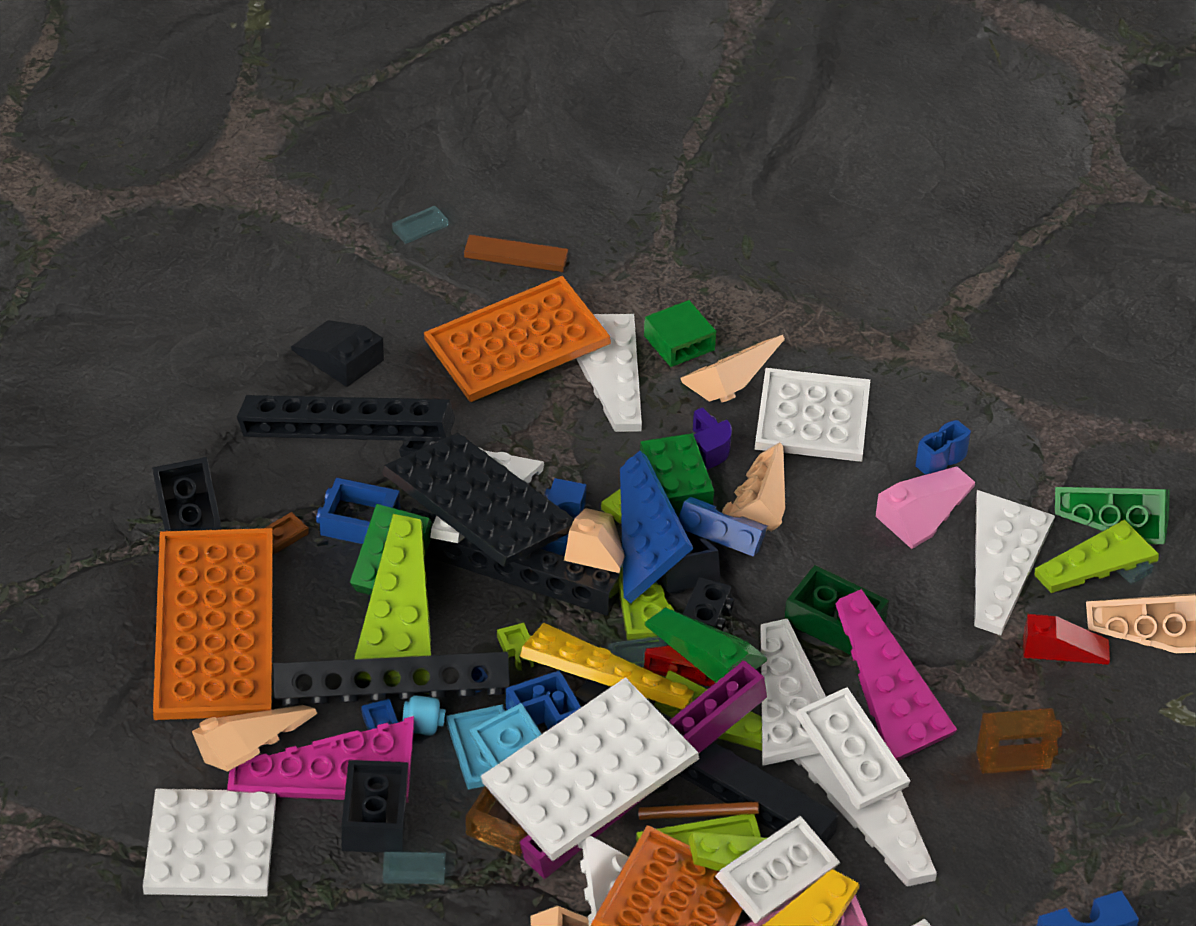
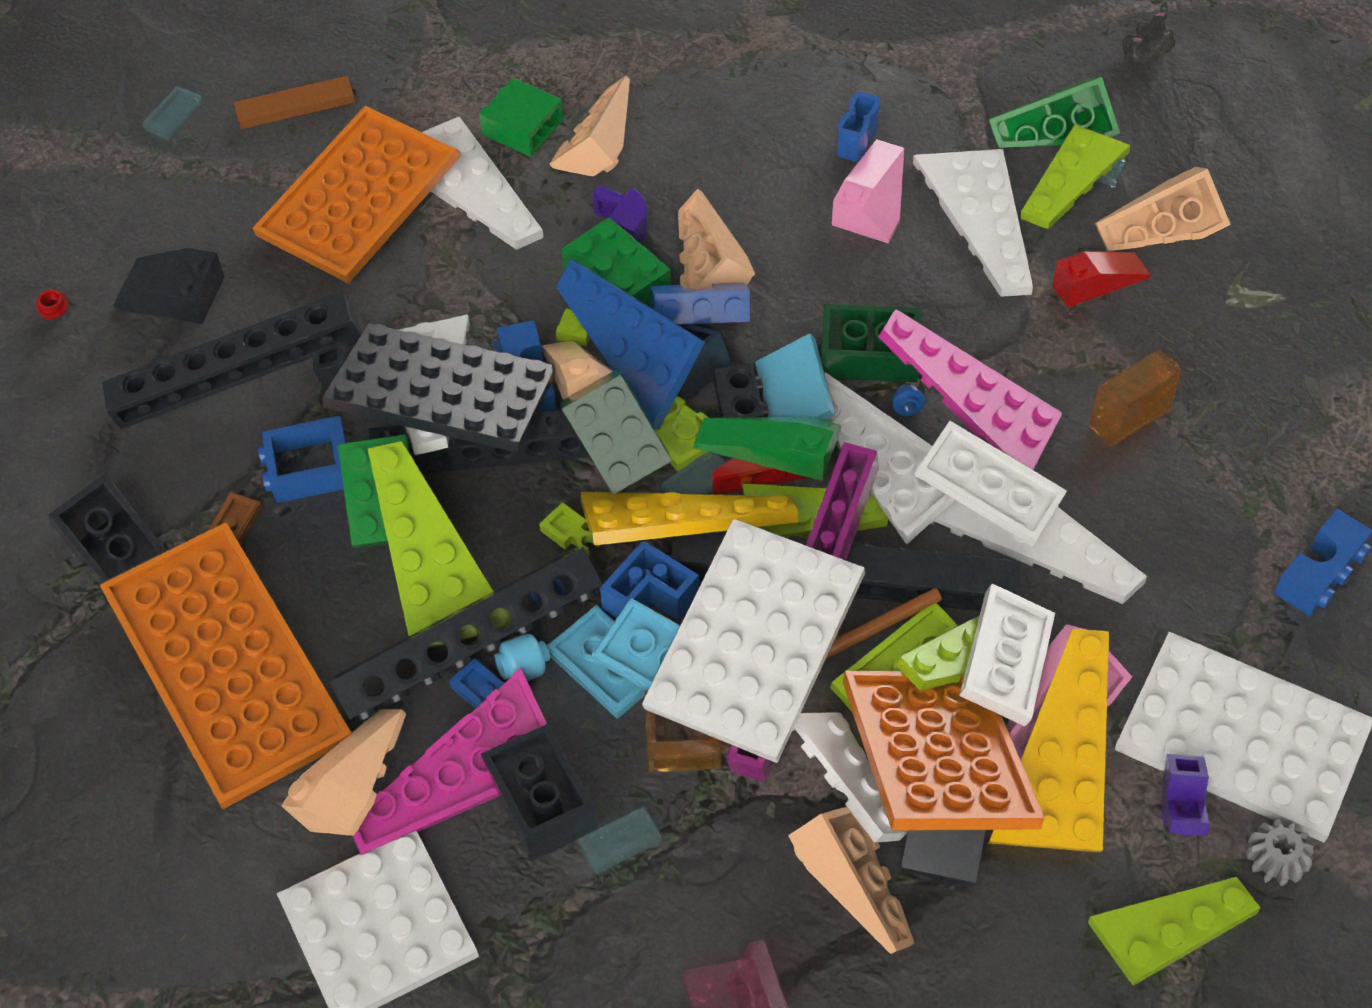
camera: 25 degrees left, 10 degrees up
white plate [755,368,870,462] -> none
none -> red plate [36,289,69,319]
none -> brick [561,368,672,494]
none -> medium azure tile [755,333,835,421]
none -> blue plate [892,385,925,416]

